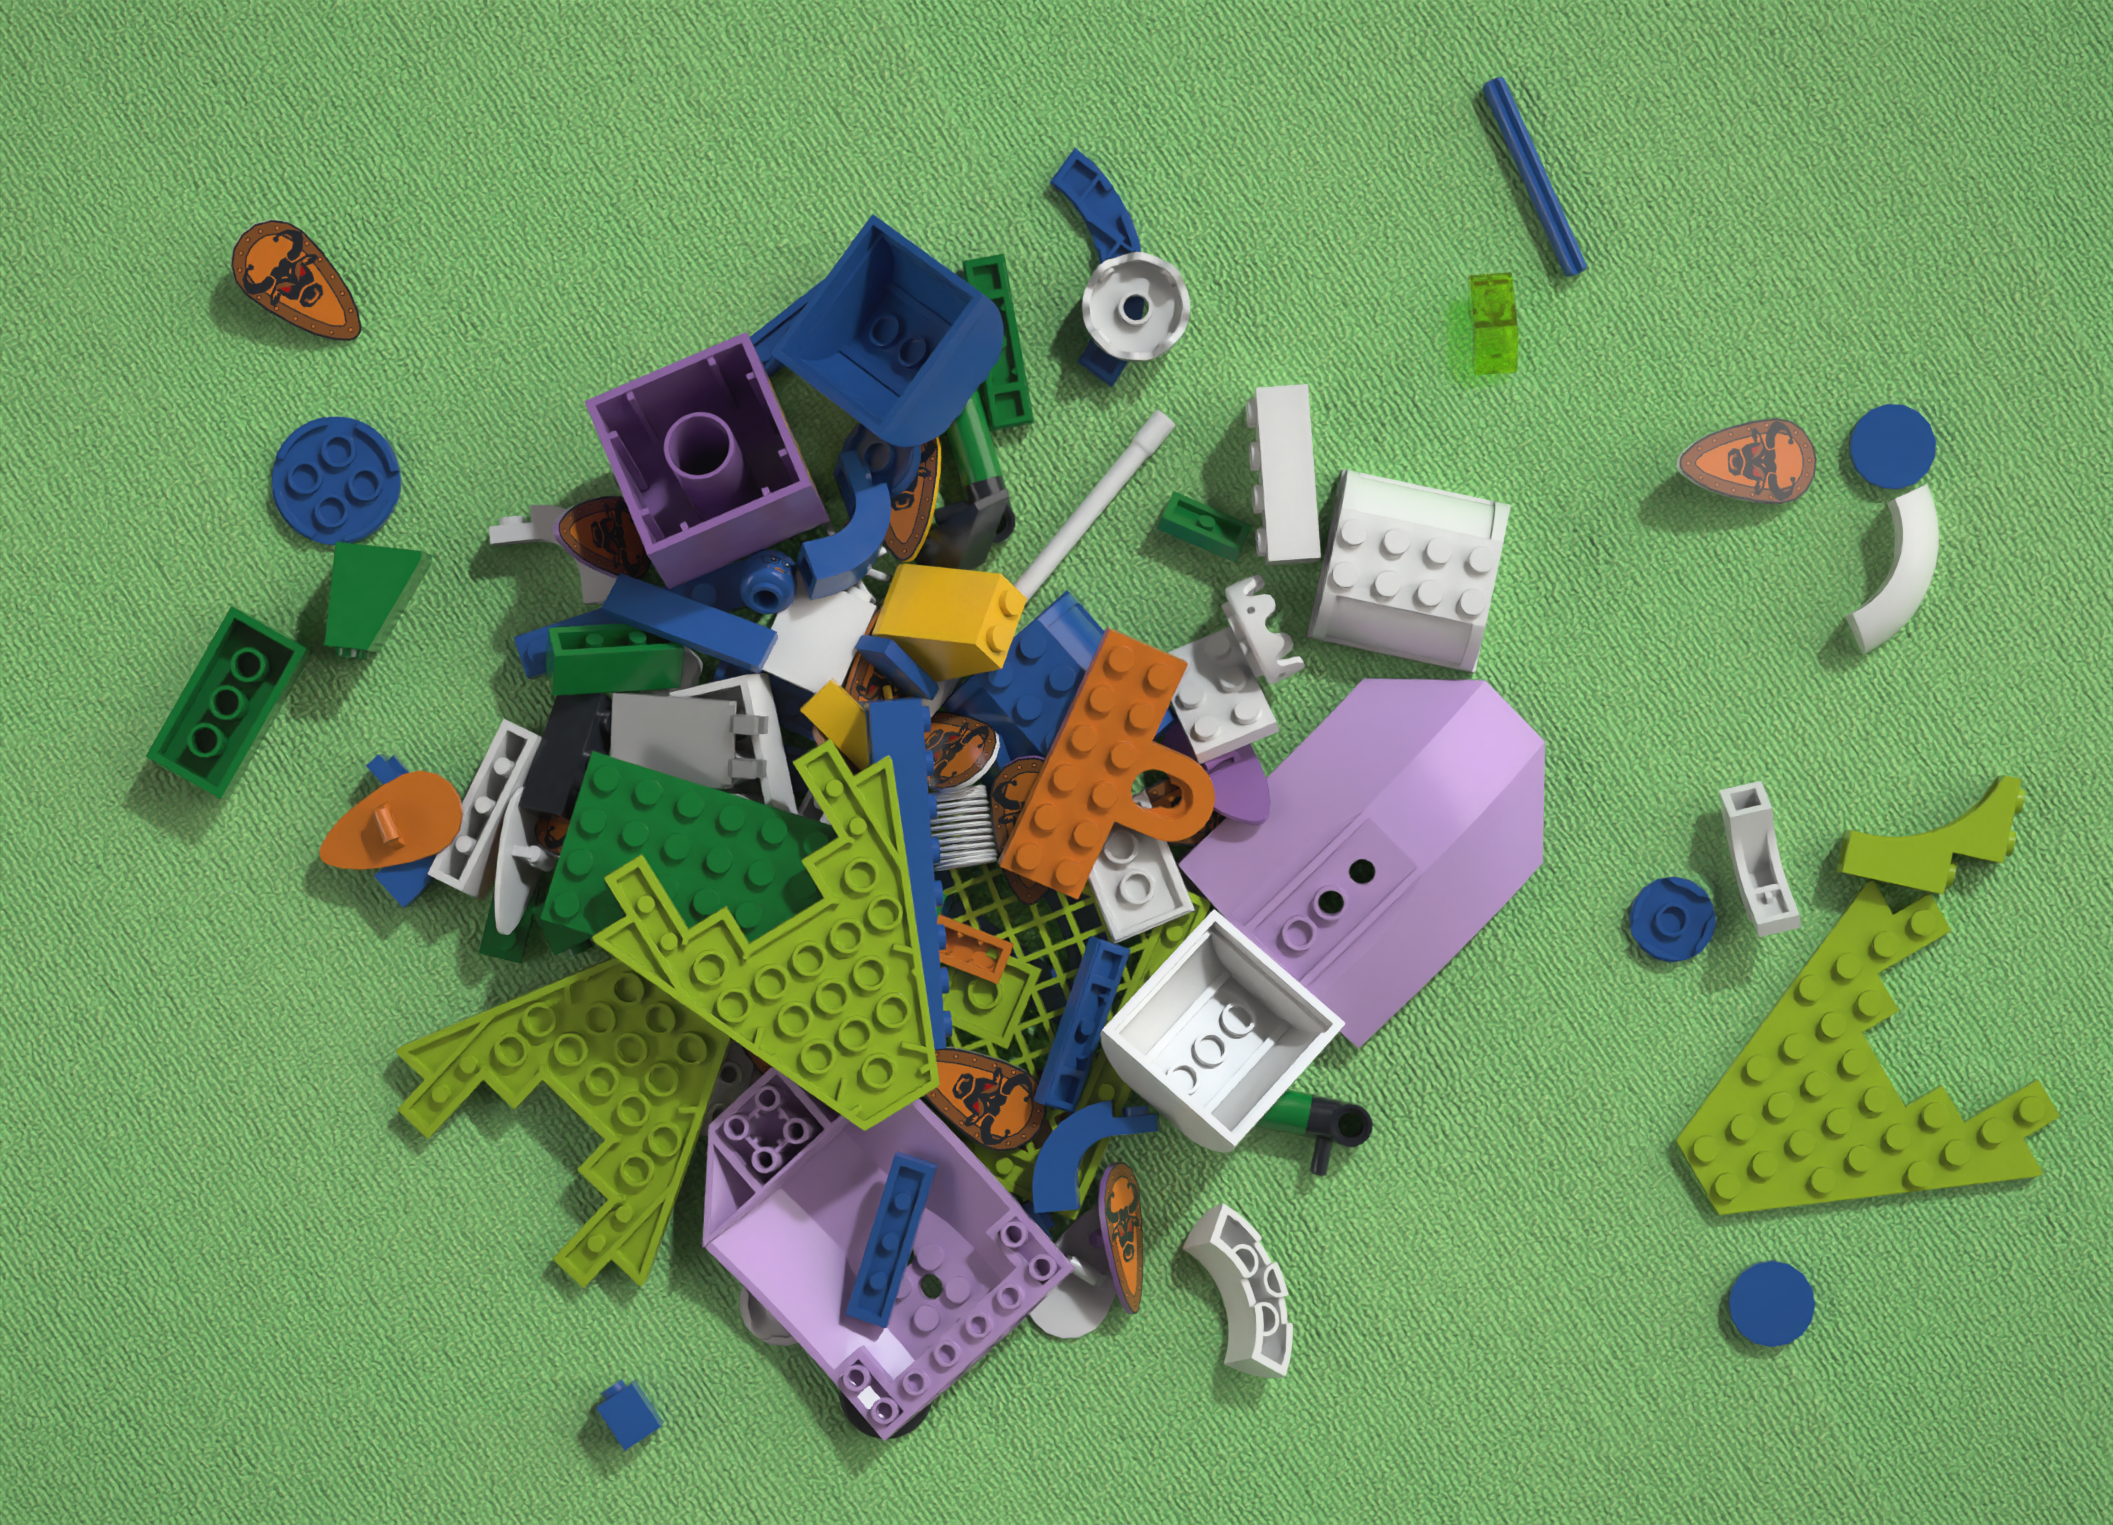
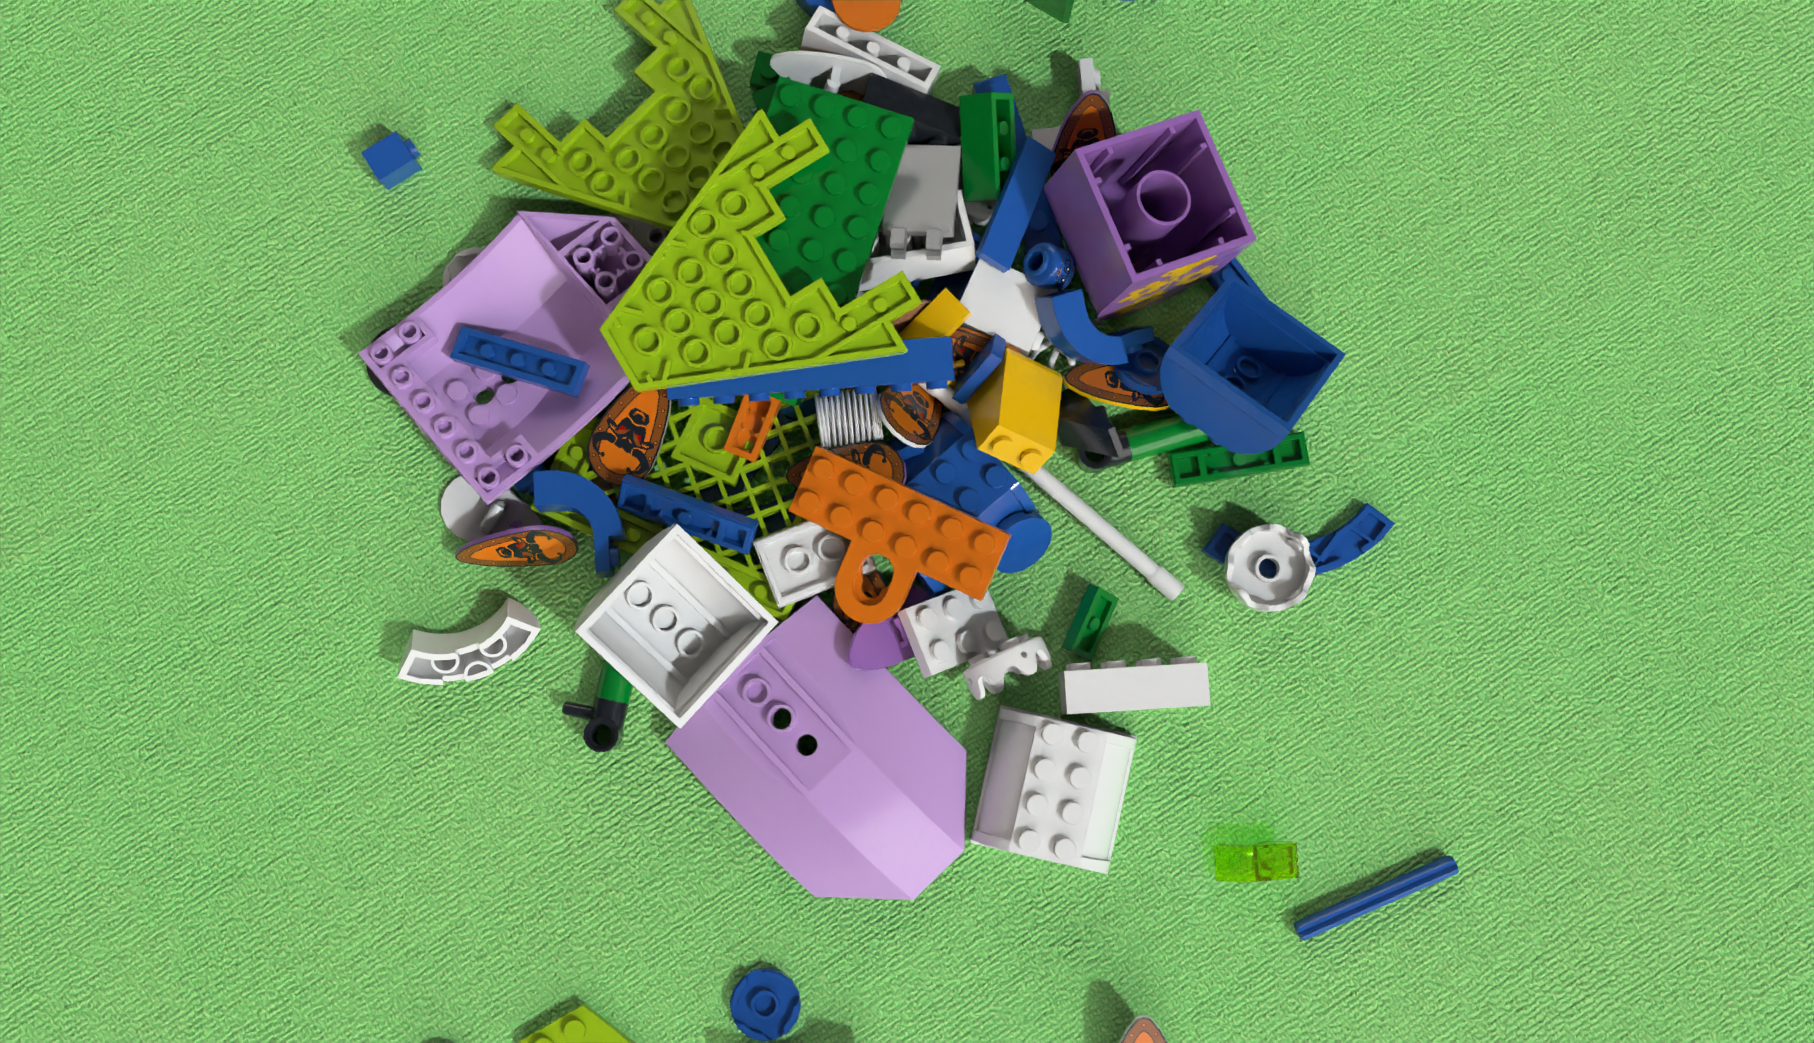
camera: 85 degrees right, 5 degrees down
none -> blue tile [997,511,1052,574]

